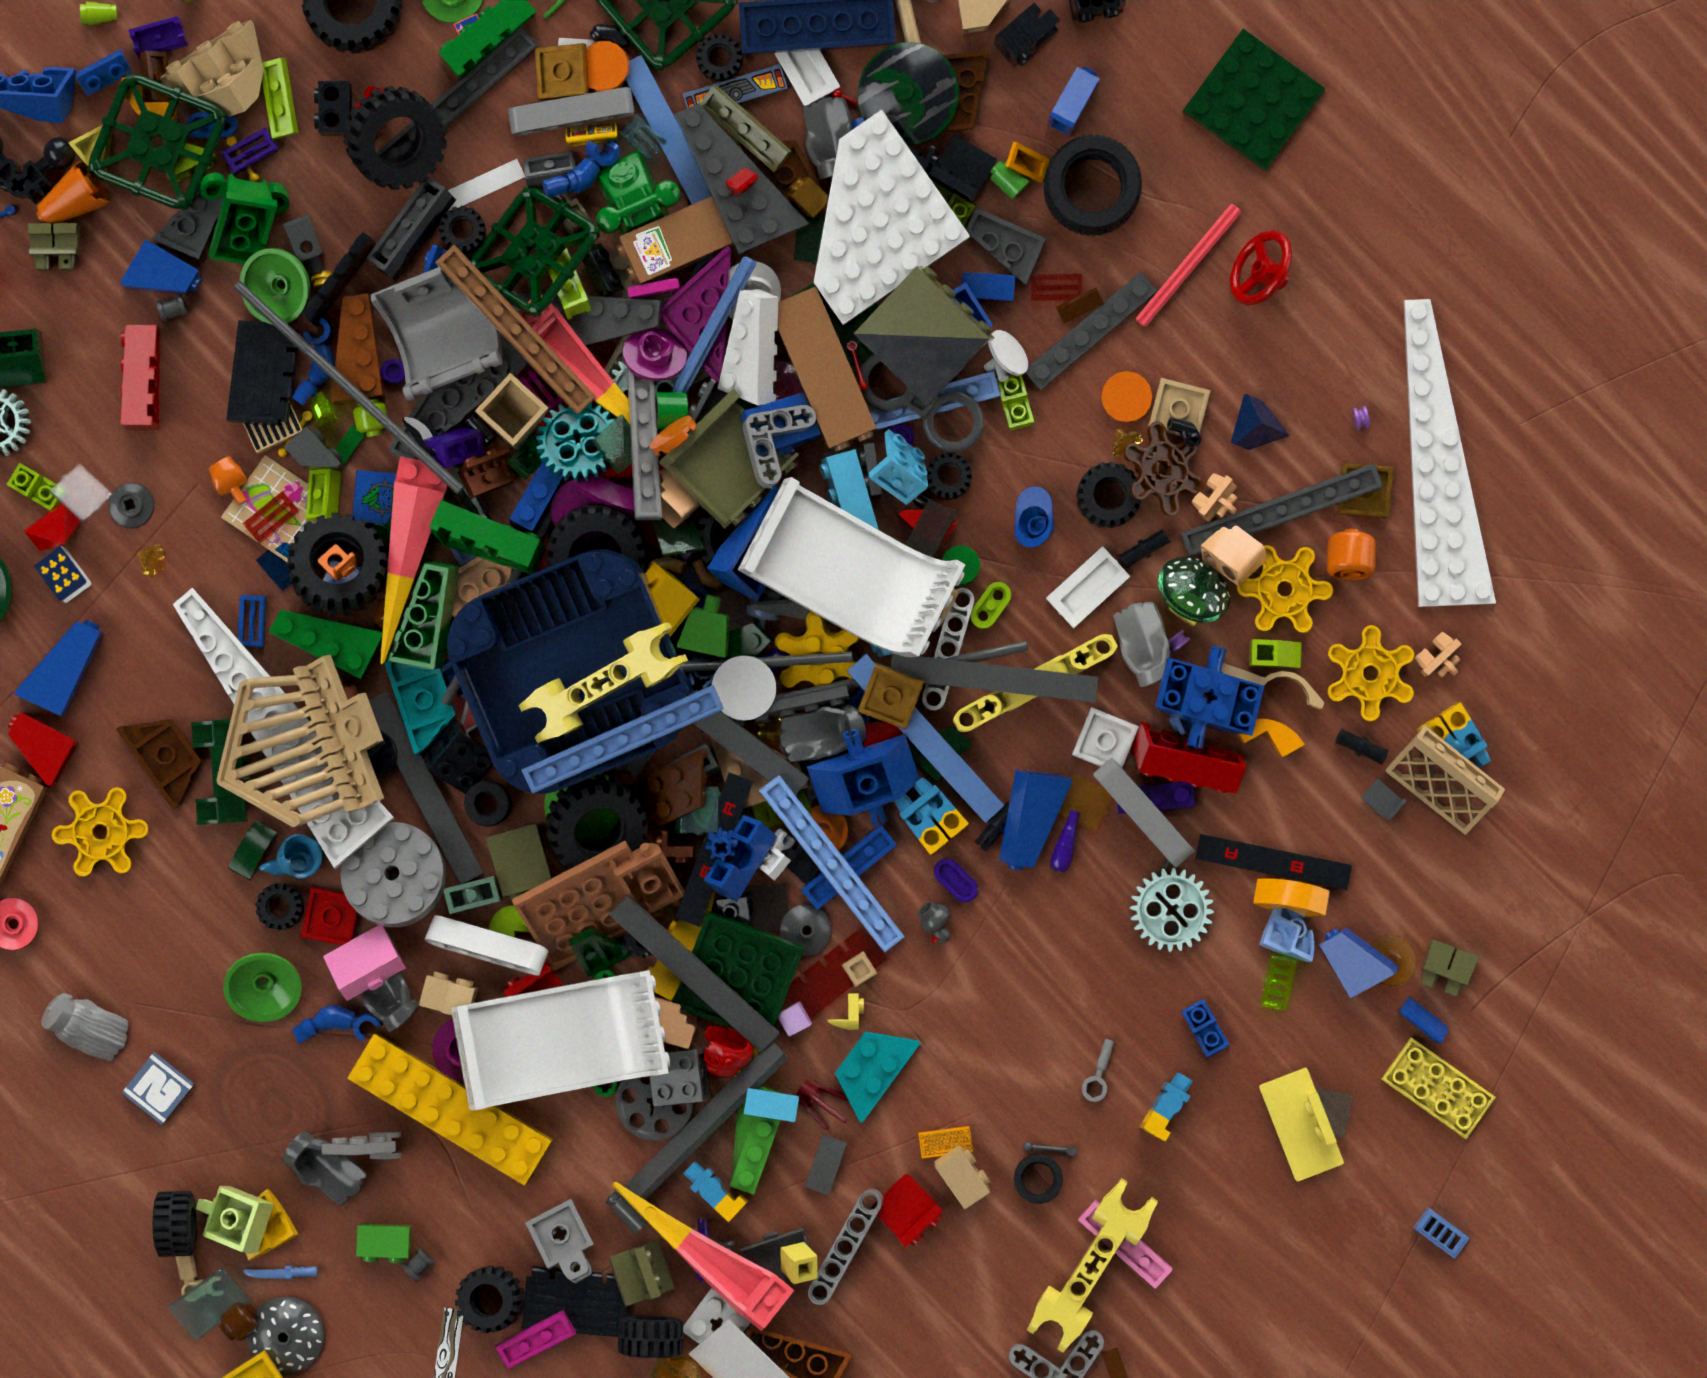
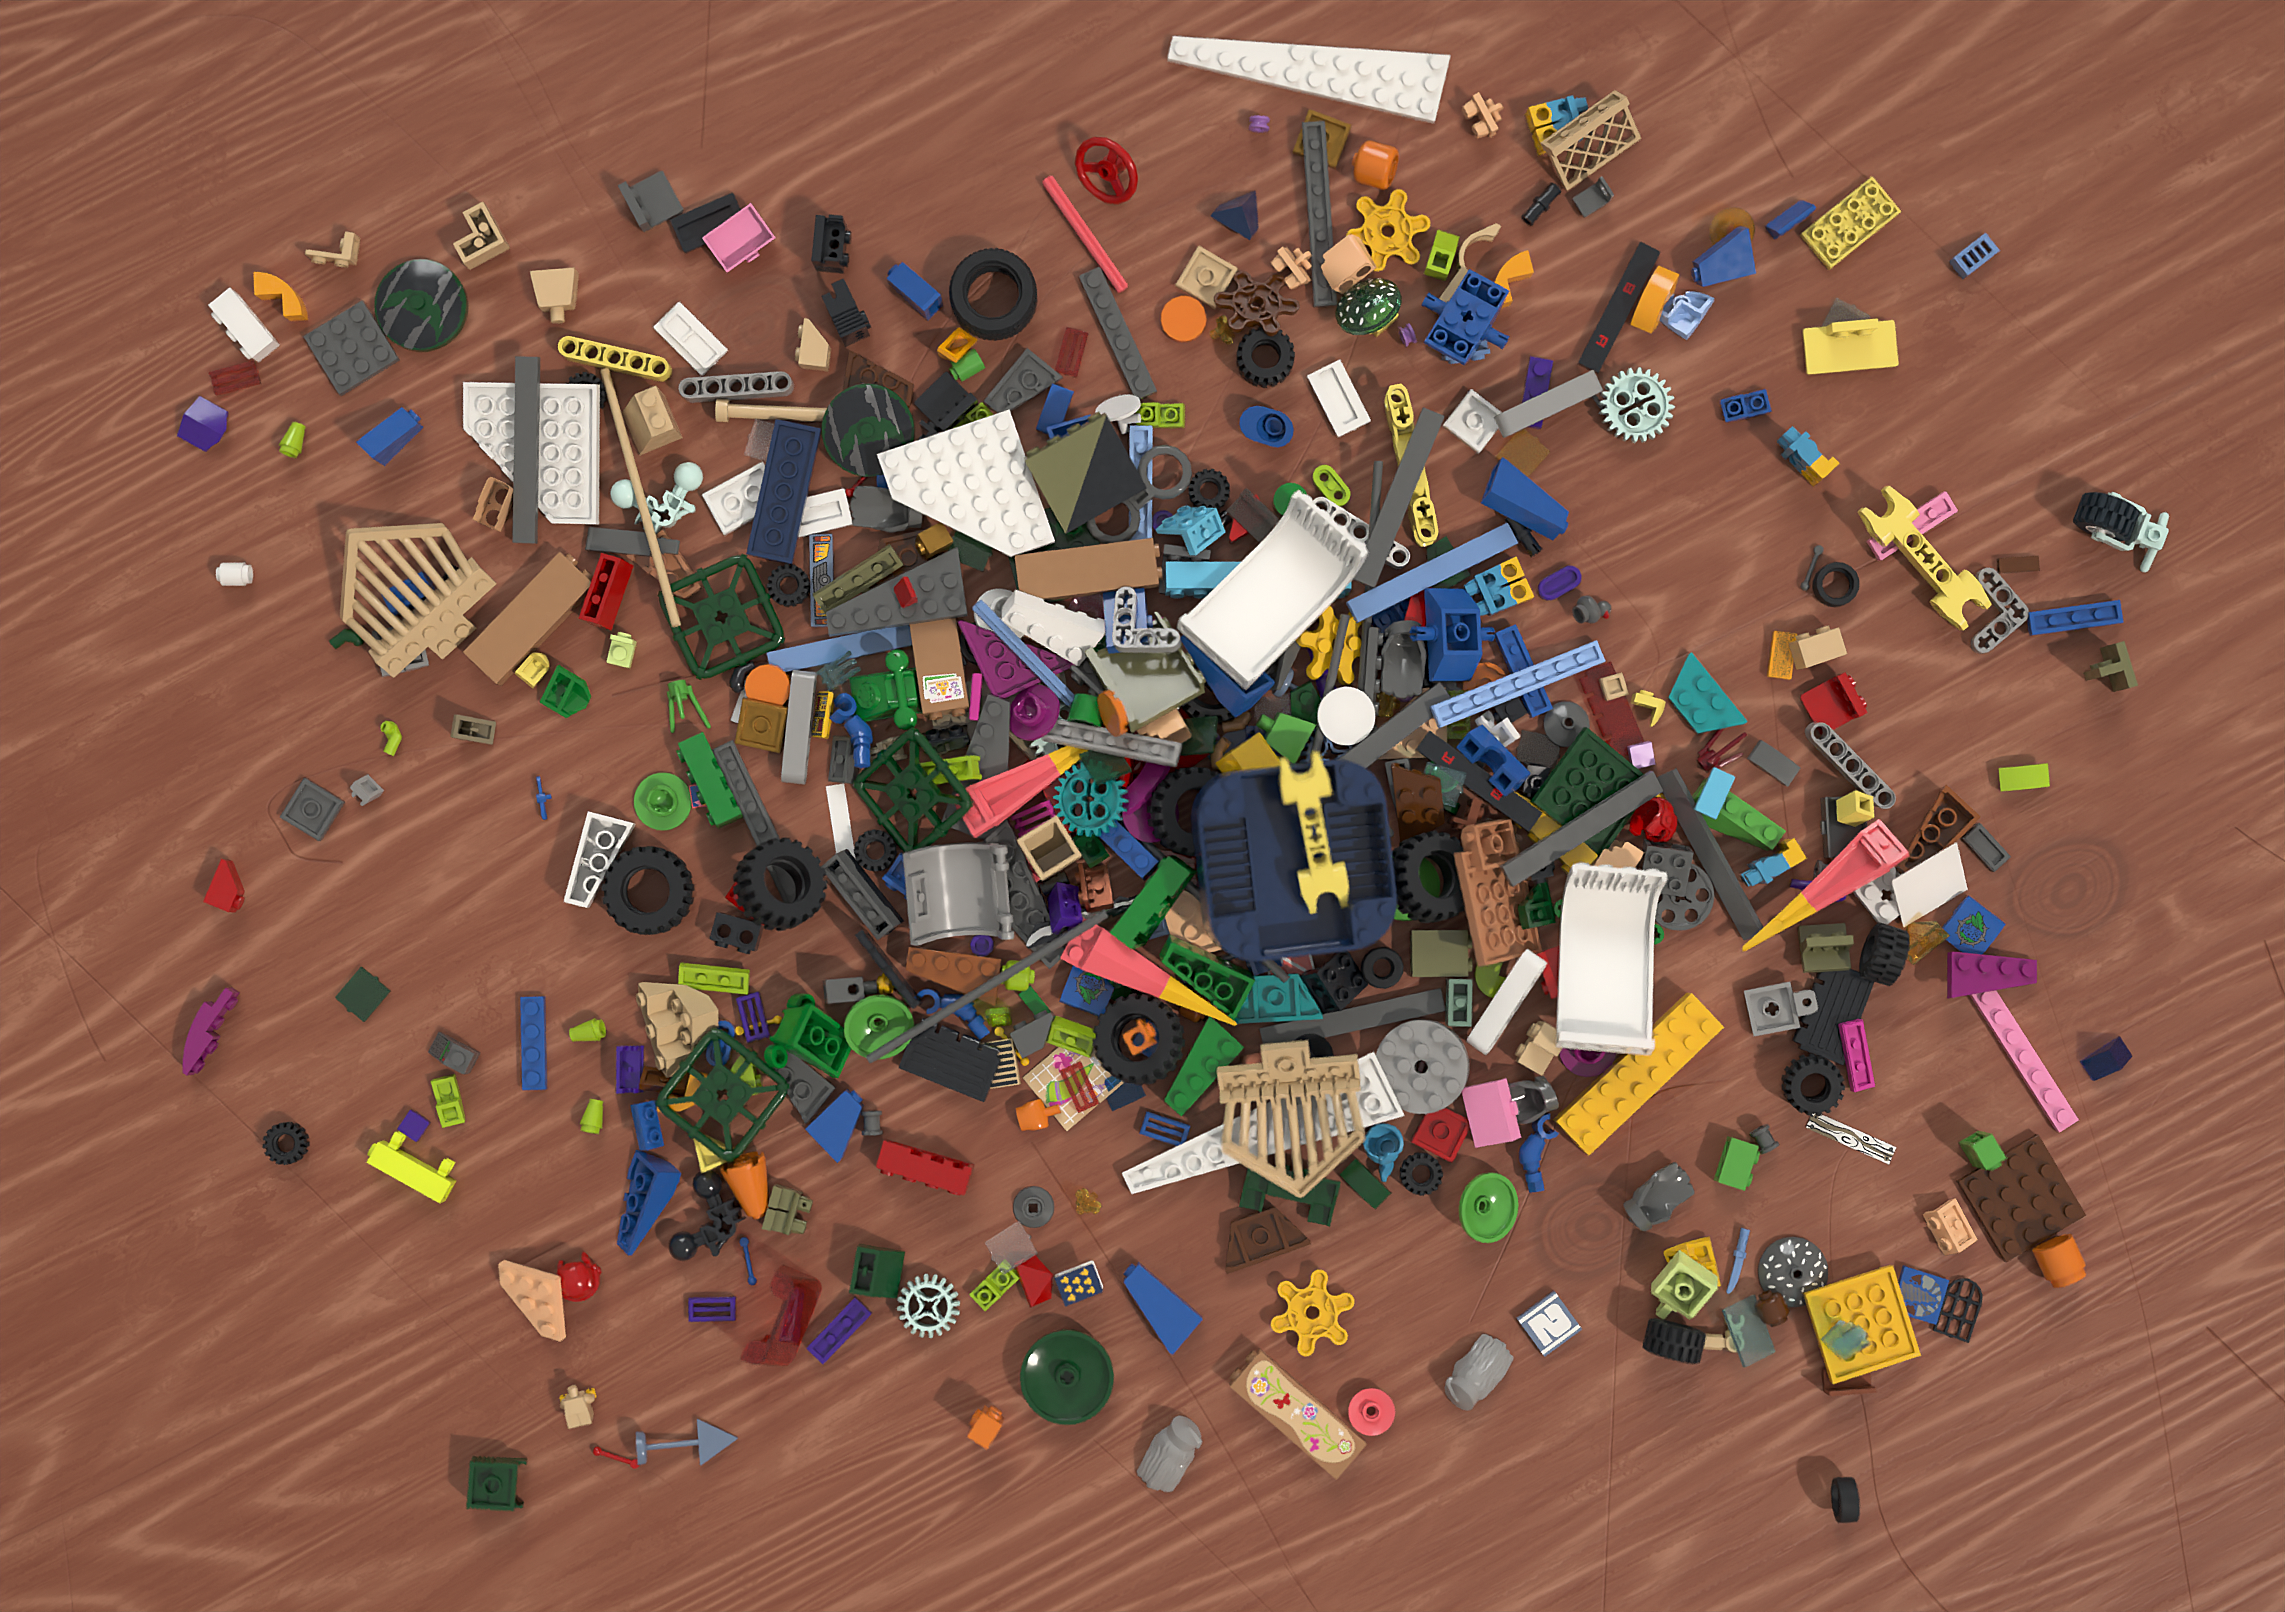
camera: 75 degrees left, 0 degrees up
red slope [8,712,79,787] -> none
light grey plate [322,1132,402,1159] -> none
medium nougat tile [435,245,596,415] -> none
medium blue tile [522,685,724,794] -> none
dark grey piece [605,1185,648,1234] -> none
blue gear [705,827,738,862] -> none
red hinge [847,341,868,391] -> none
pearl gold tile [858,663,924,729] -> none
dark purple piece [1050,810,1080,872] -> none
reddish brown piece [1056,287,1104,323] -> none
light grey piece [1081,1038,1115,1102] -> none
light grey hair [1113,602,1170,687] -> none
black pin [1118,529,1171,569] -> none
red wedge [1132,721,1246,794] -> none
black arm [1167,417,1202,447] -> none
dark green plate [1182,29,1326,172] -> none
clear neon green slope [1260,952,1297,1011] -> none
yellow plate [1327,625,1414,721] -> none
olive hips [1421,939,1479,997] -> none

